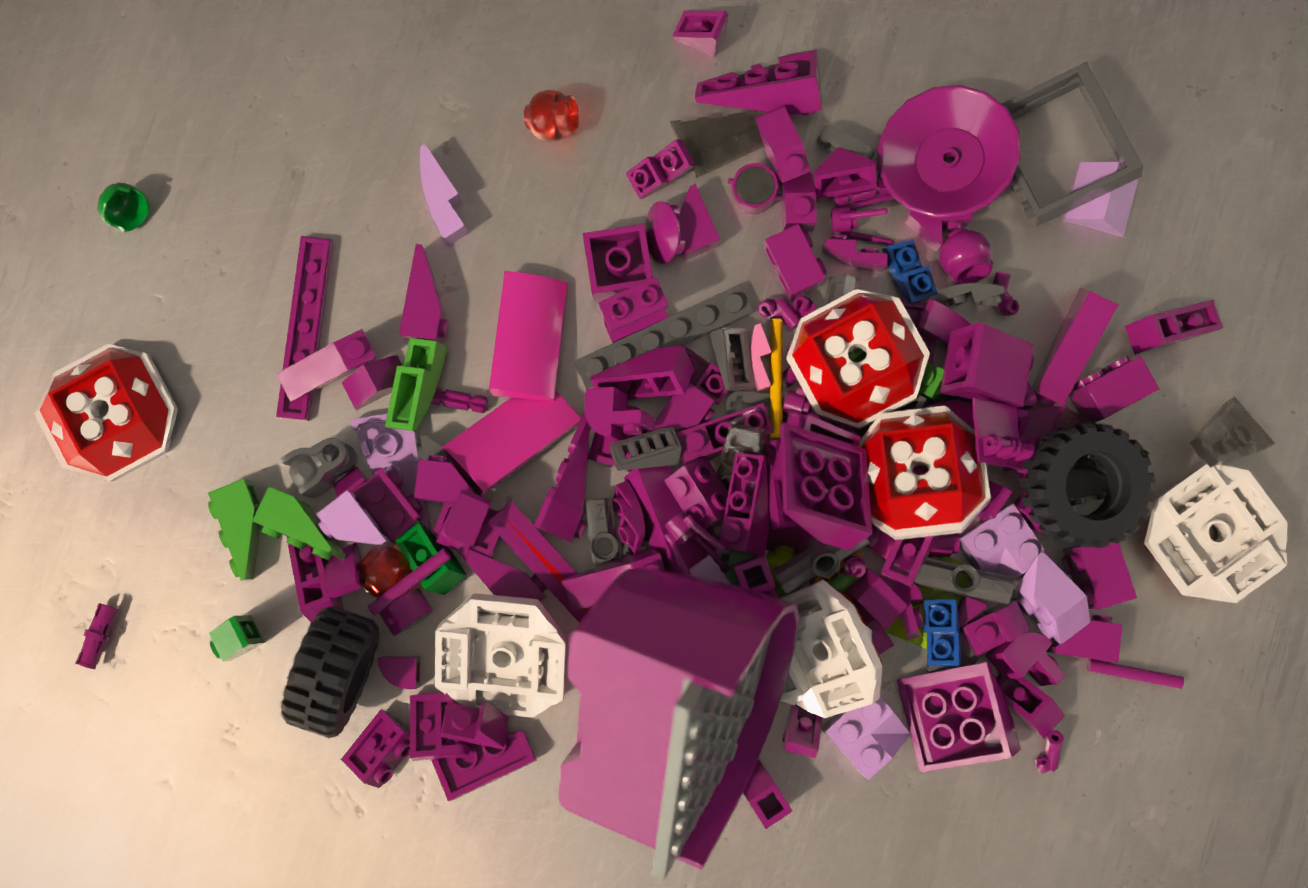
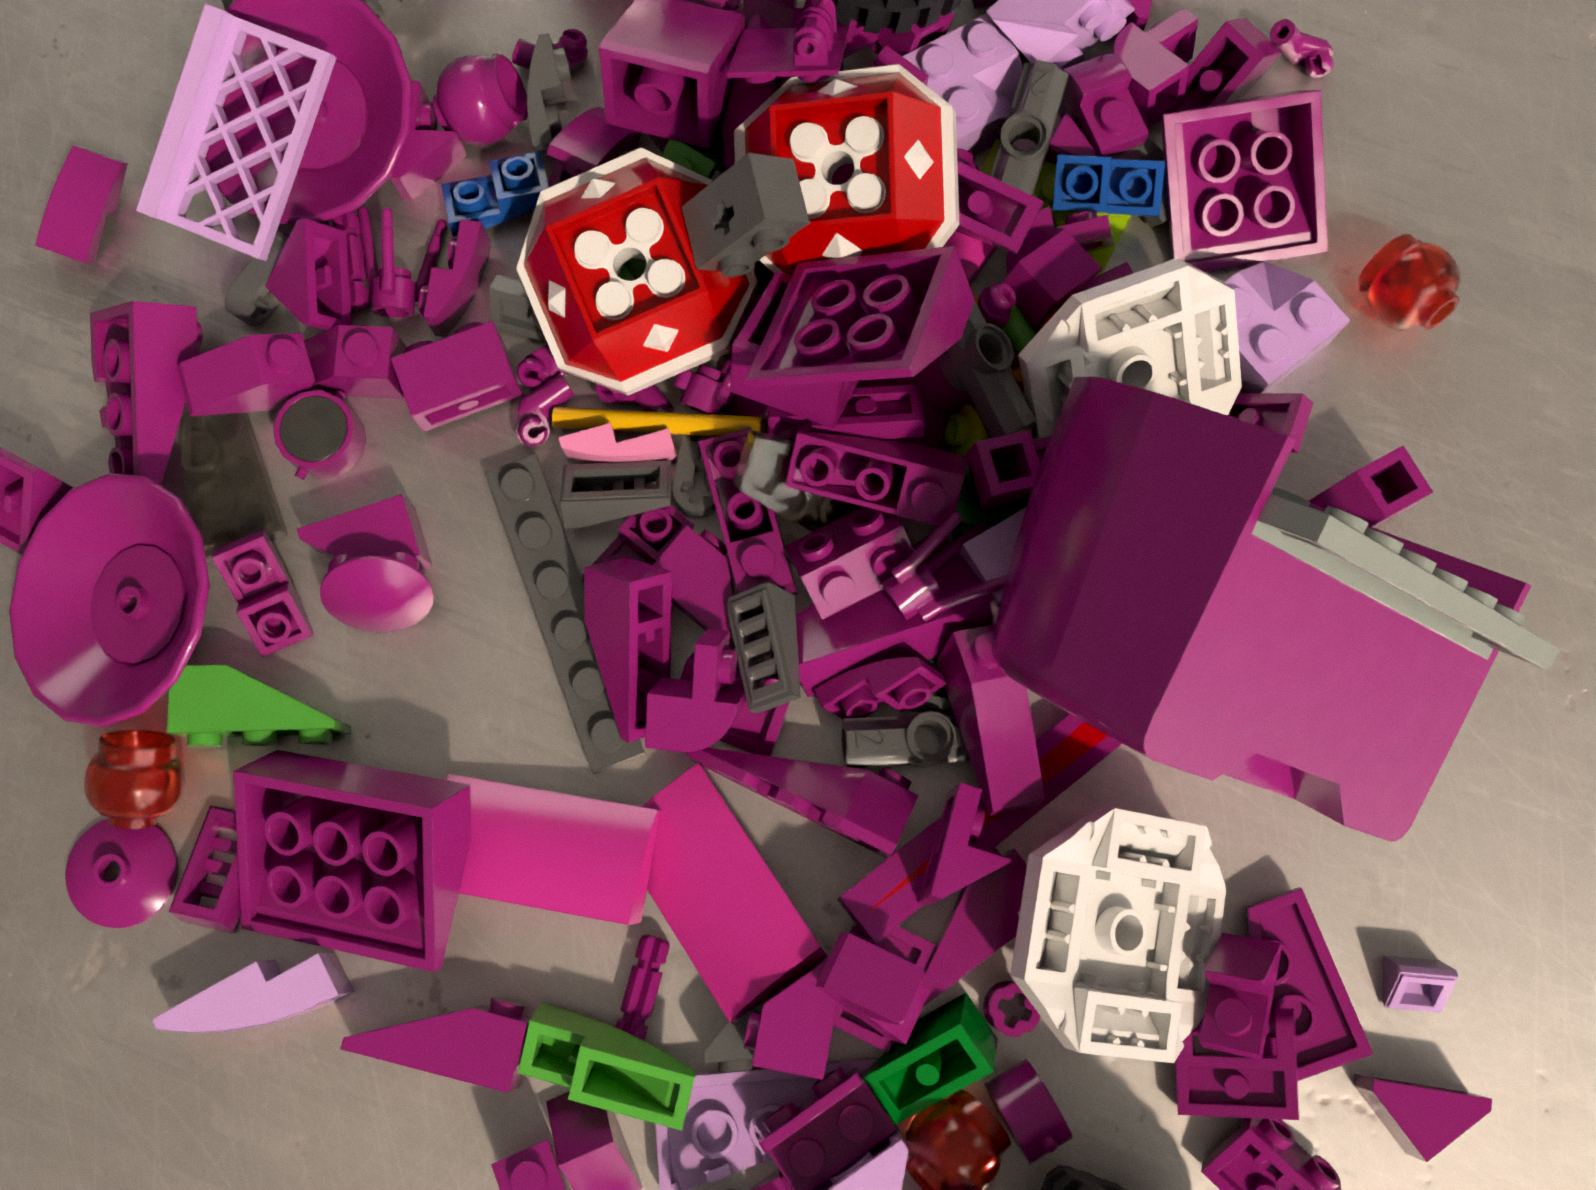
camera: 80 degrees left, 5 degrees down
magenta bar [367,548,451,616] -> none
magenta brick [377,656,420,689] -> none
magenta brick [582,224,653,301] -> none
magenta panel [598,277,668,343] -> none
none -> magenta dish [9,473,210,727]
none -> magenta slope [35,145,128,263]
none -> magenta dish [65,816,178,928]
none -> lavender fence [136,3,337,261]
none -> bright green slope [167,664,351,748]
none -> magenta slope [168,805,241,933]
none -> magenta slope [233,750,471,972]
none -> dark grey brick [682,153,810,277]
none -> magenta slope [918,782,1011,906]
none -> magenta bush [983,980,1040,1037]
none -> magenta slope [1354,1074,1492,1162]
none -> clear red piece [1358,234,1461,331]
none -> lavender slope [1382,955,1458,1013]

